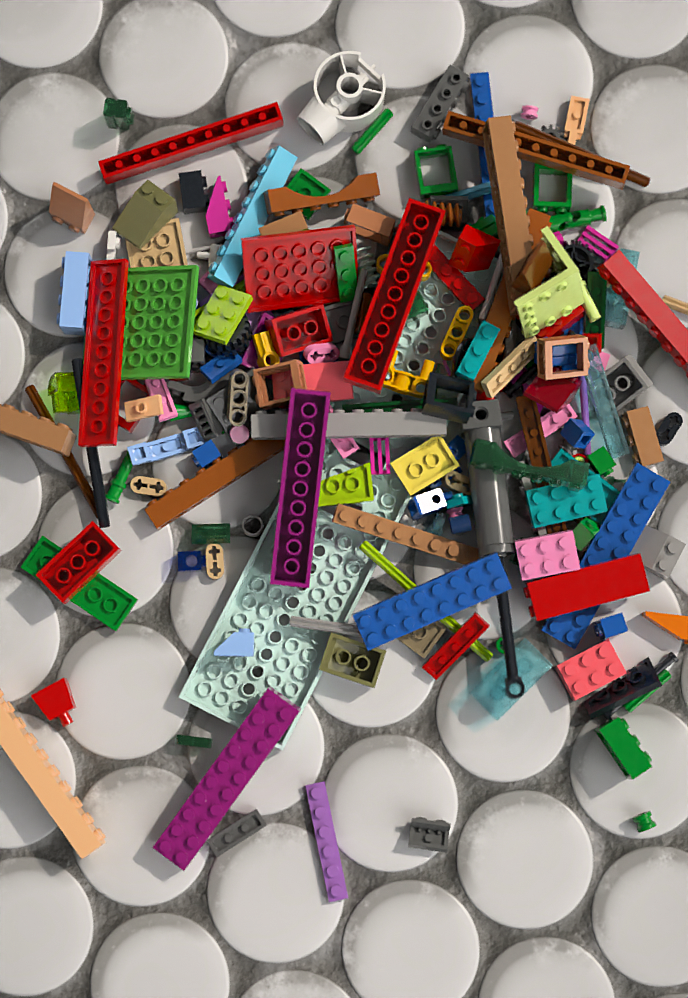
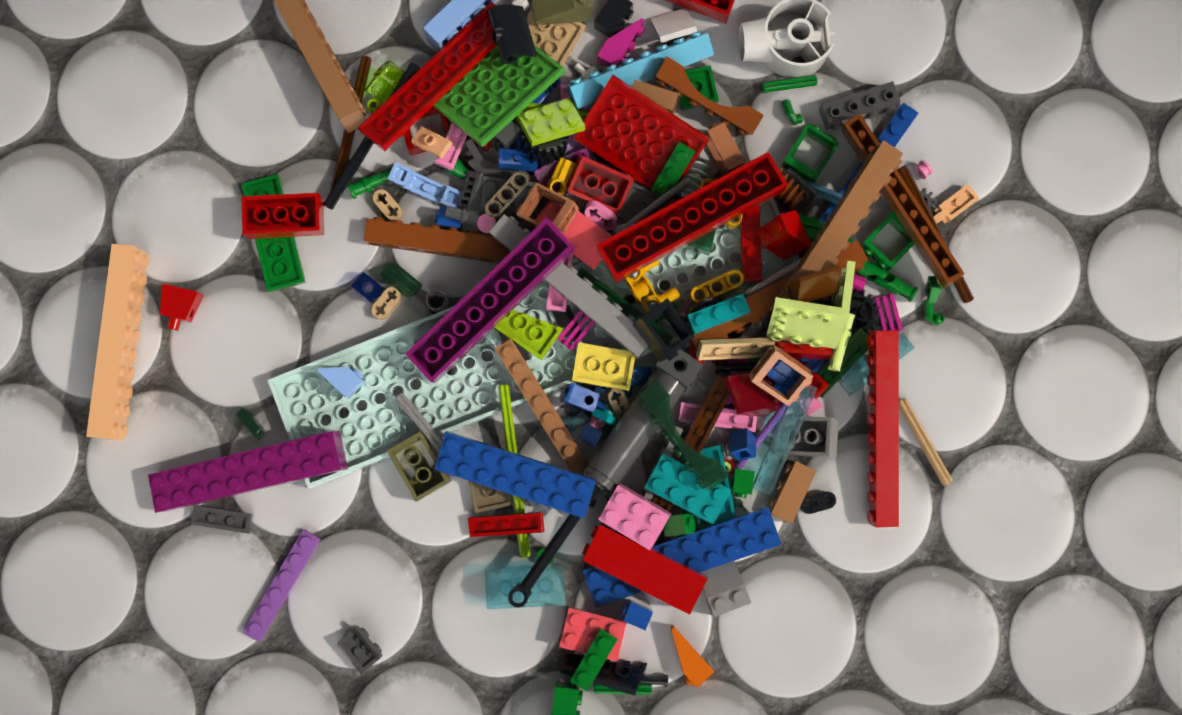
camera: 45 degrees right, 0 degrees up
none -> lime pin [366,98,381,114]
none -> dark grey pin [445,205,470,223]
none -> black panel [488,4,537,64]
none -> green plate [570,628,618,691]
none -> white tile [650,8,697,42]
none -> green arm [781,99,803,125]
none -> green arm [923,300,945,326]
none -> green plate [925,276,941,303]

